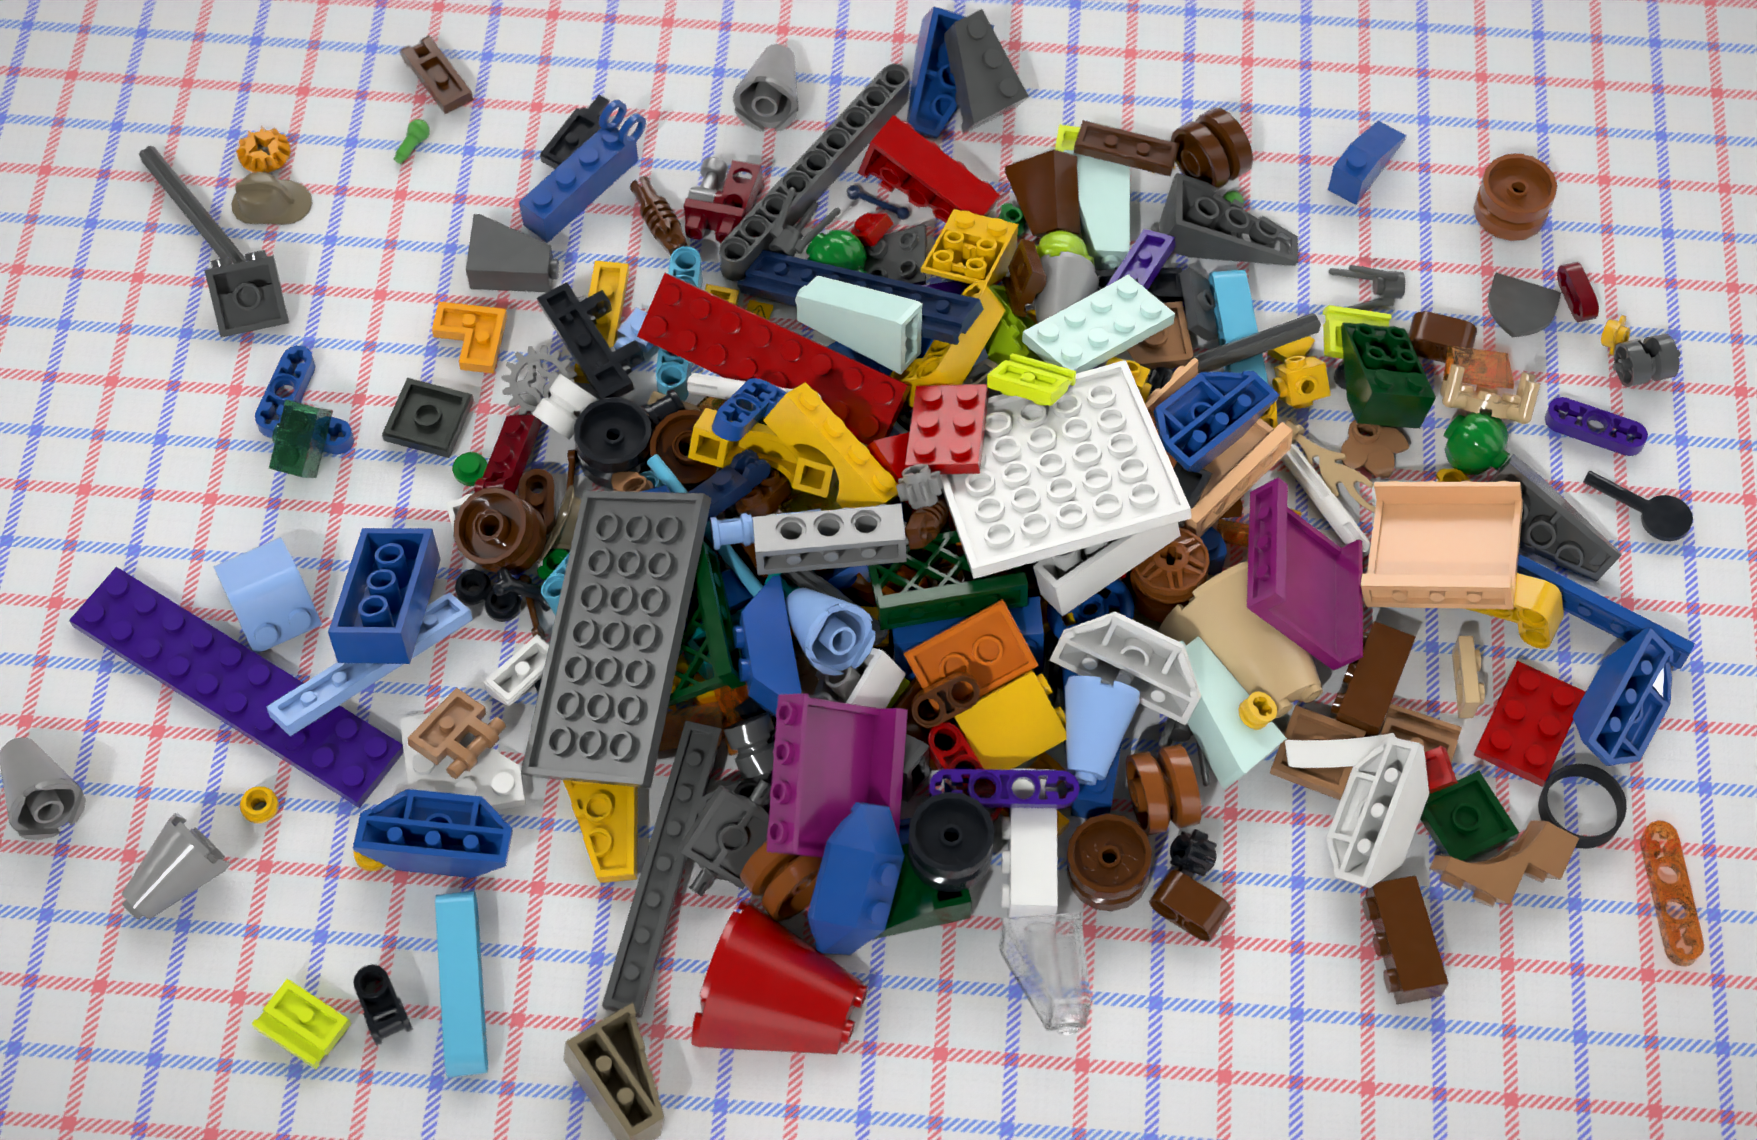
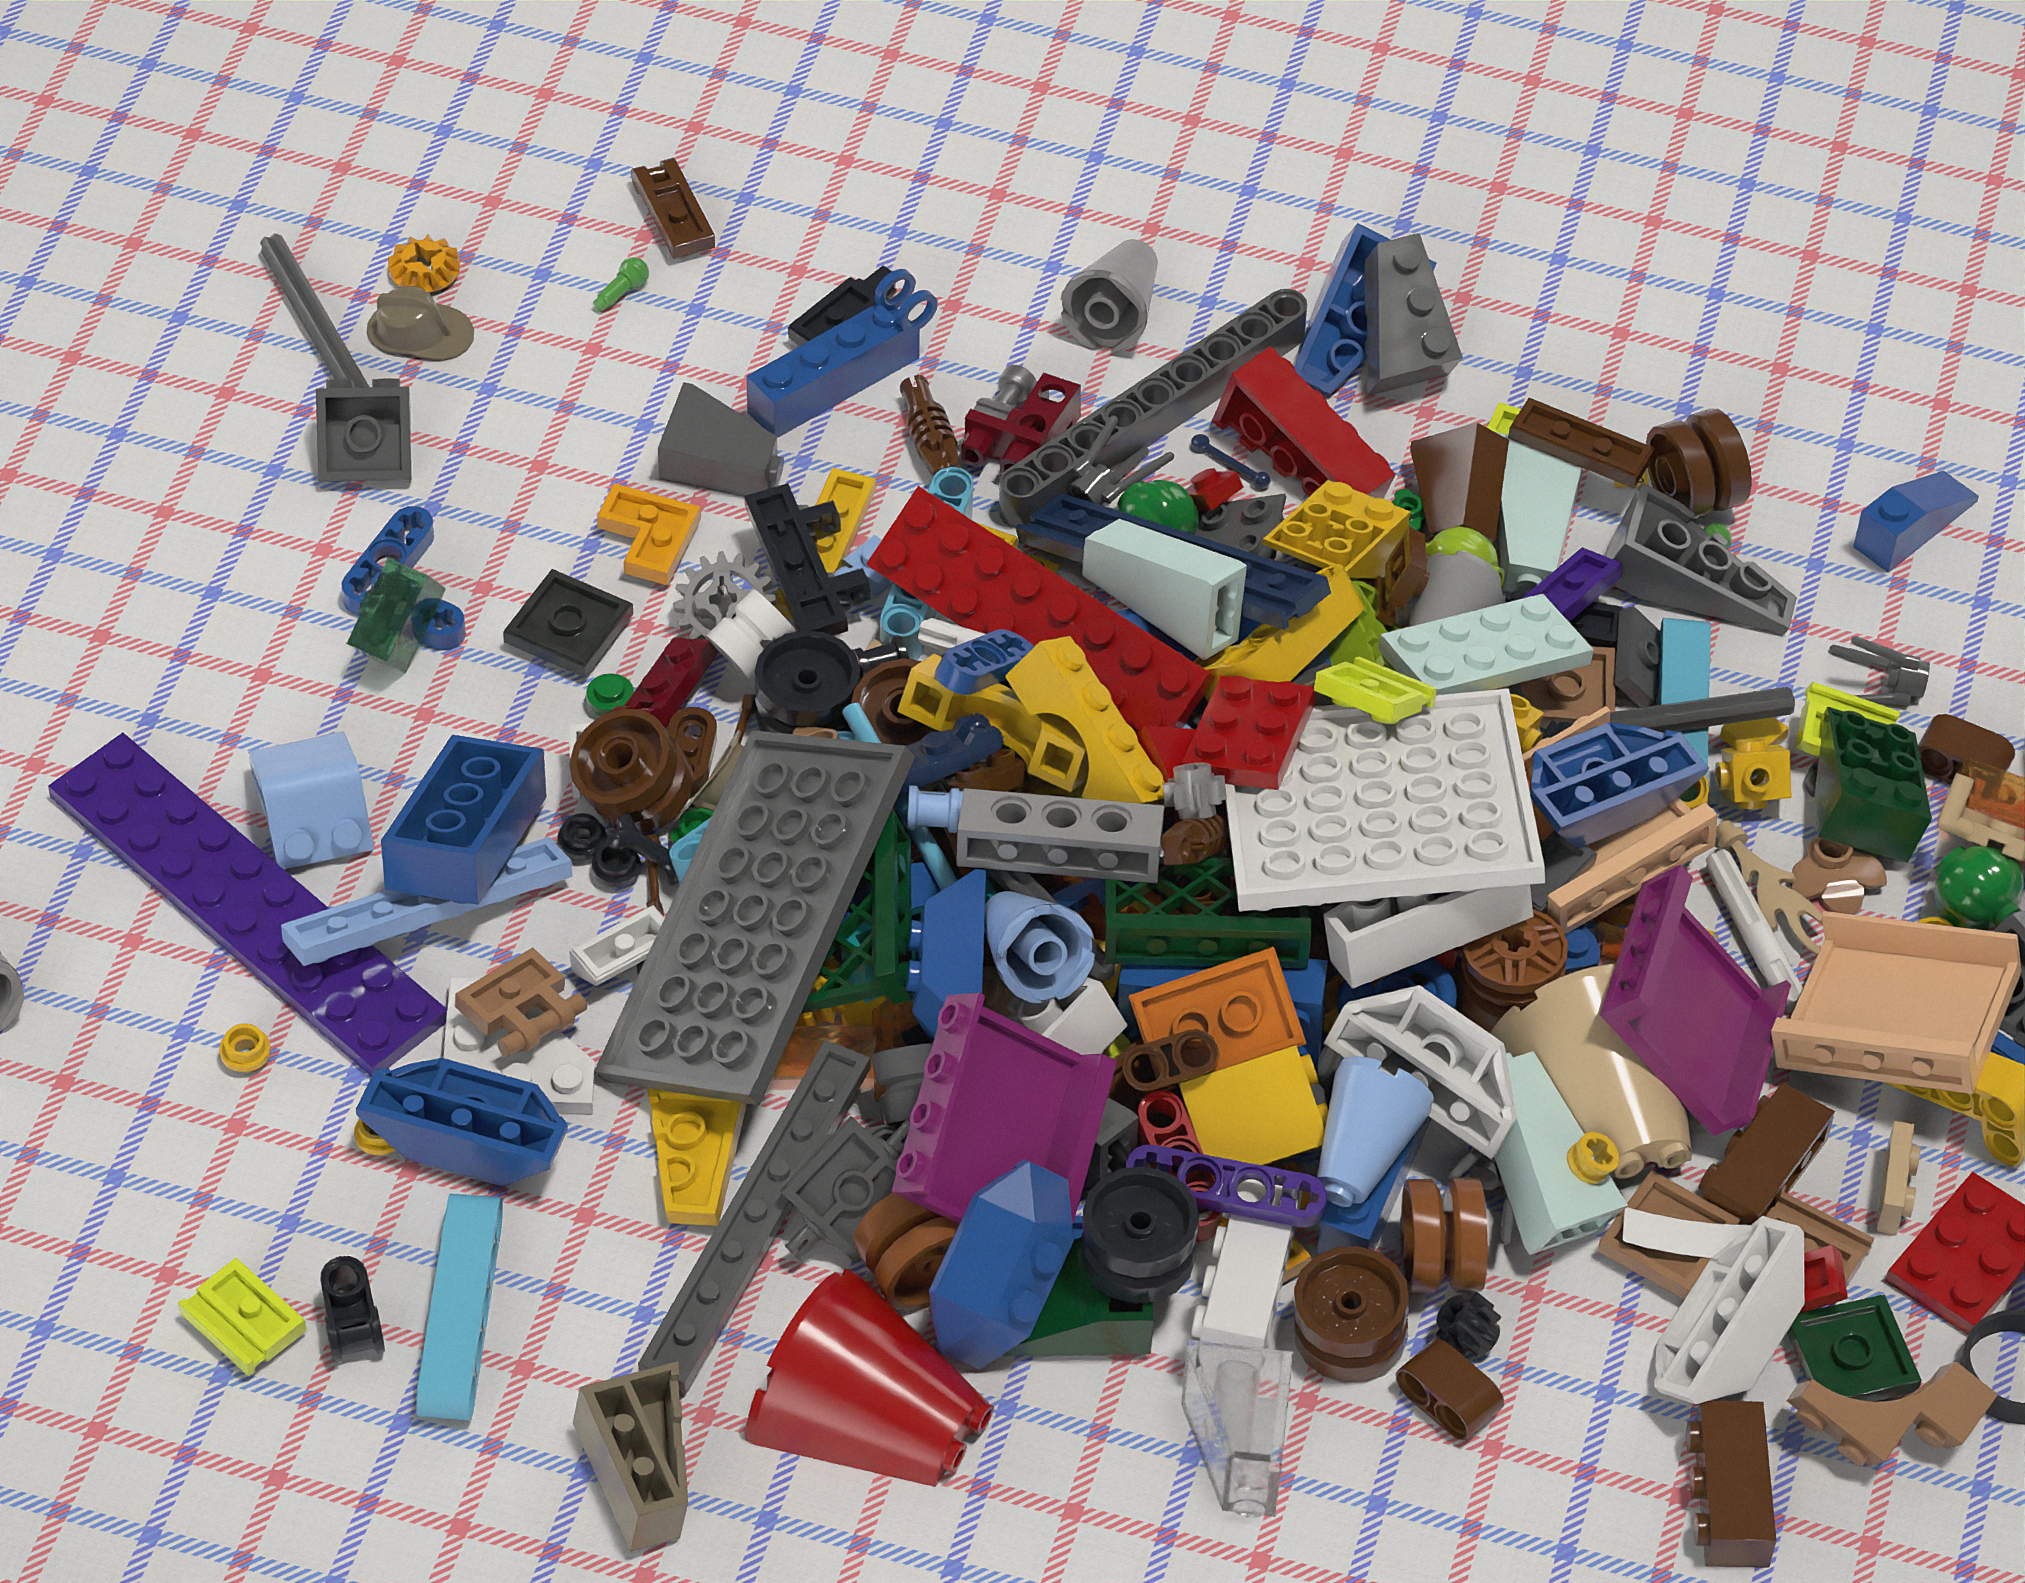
camera: 10 degrees right, 10 degrees down
light grey cone [122,813,231,920] -> none

